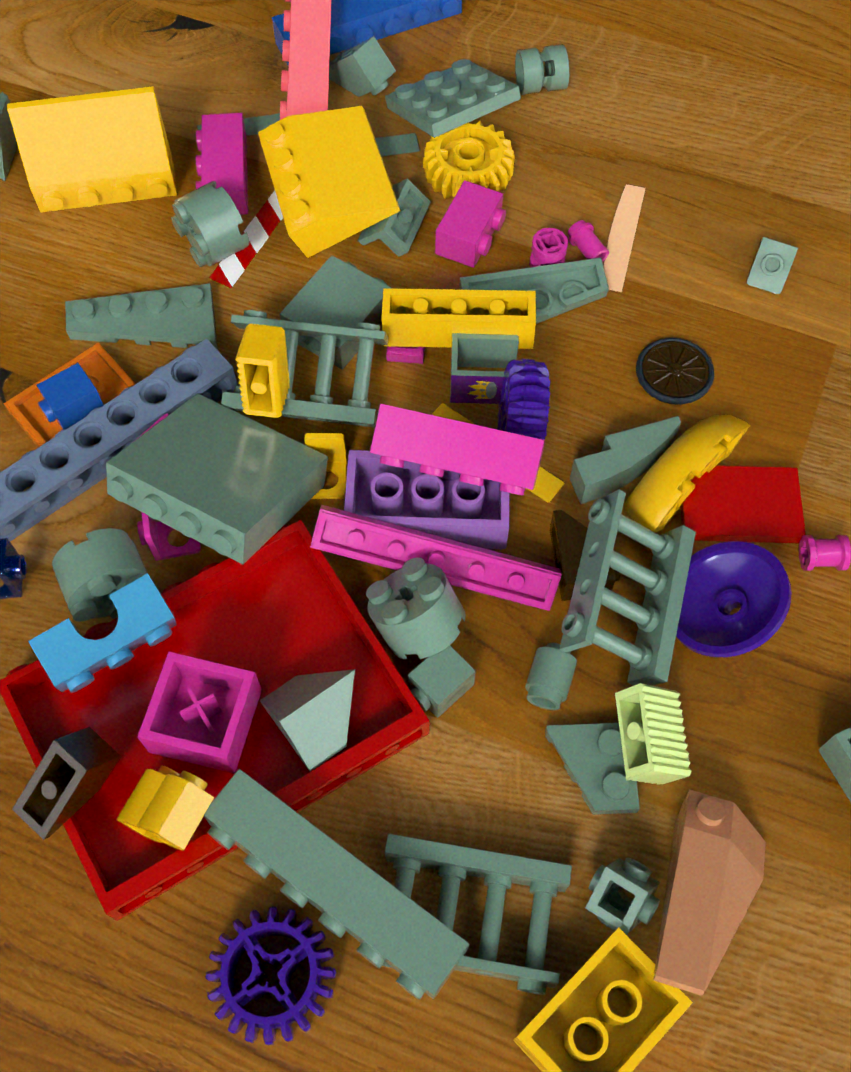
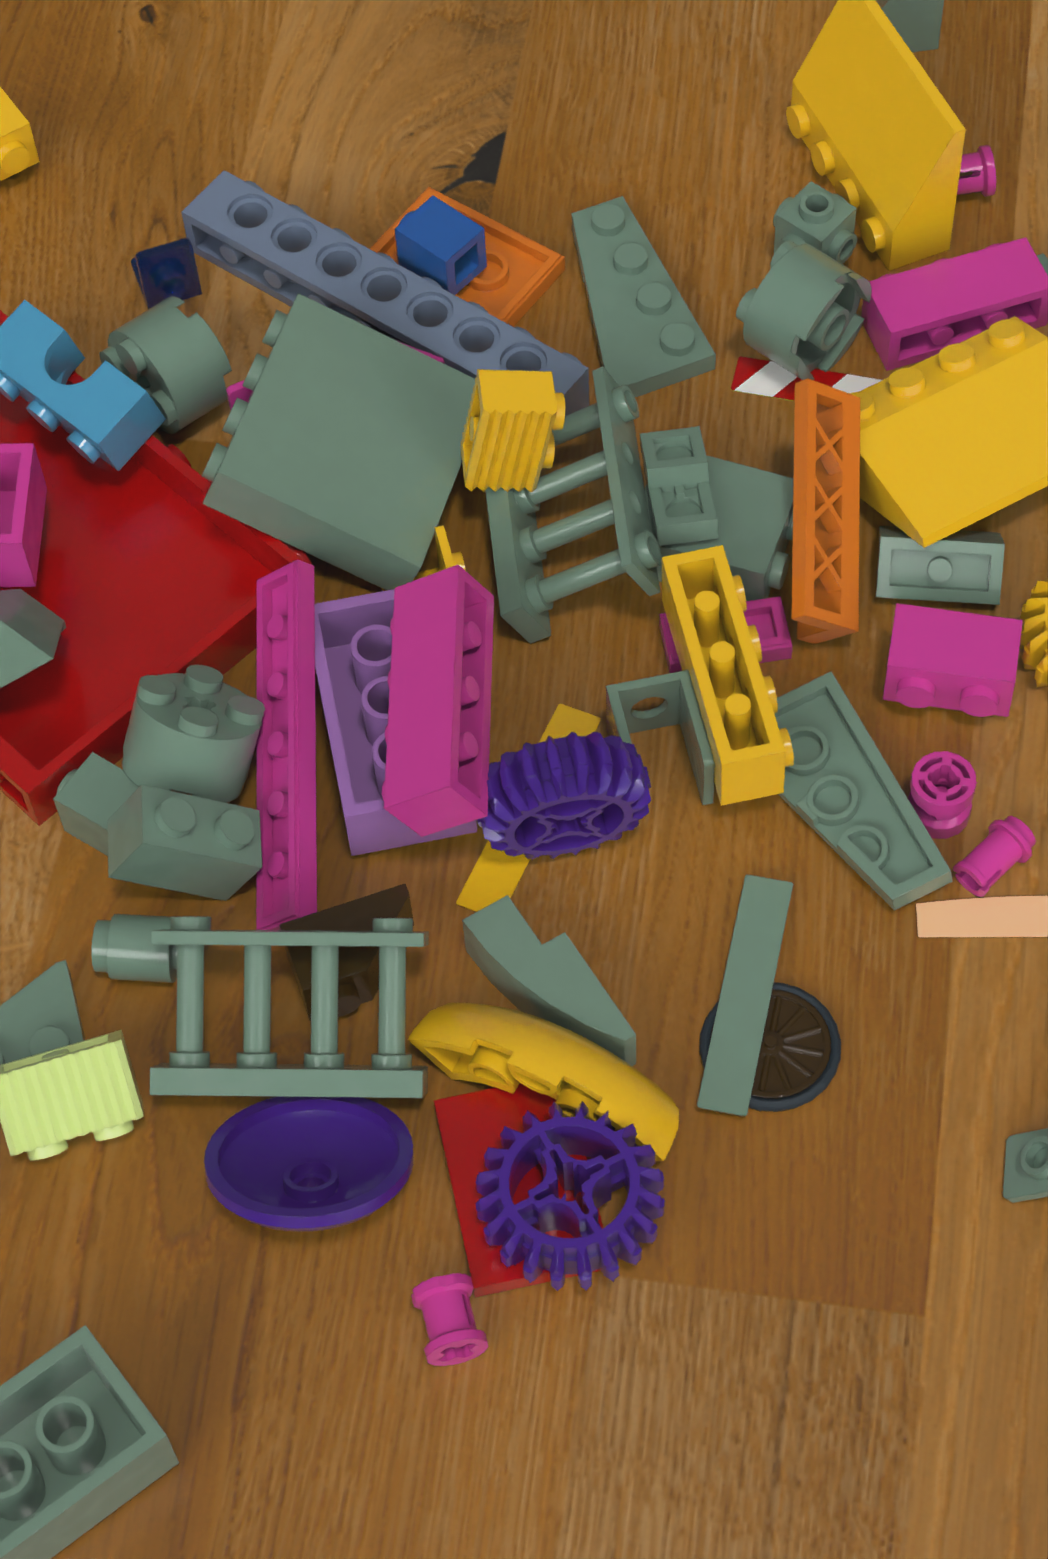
camera: 80 degrees right, 5 degrees down
none -> sand green brick [108,785,262,901]
none -> dark purple gear [476,1101,665,1291]
none -> sand green slope [640,426,719,546]
none -> sand green sticker [697,875,793,1116]
none -> sand green brick [773,181,857,264]
none -> orange fence [791,378,860,644]

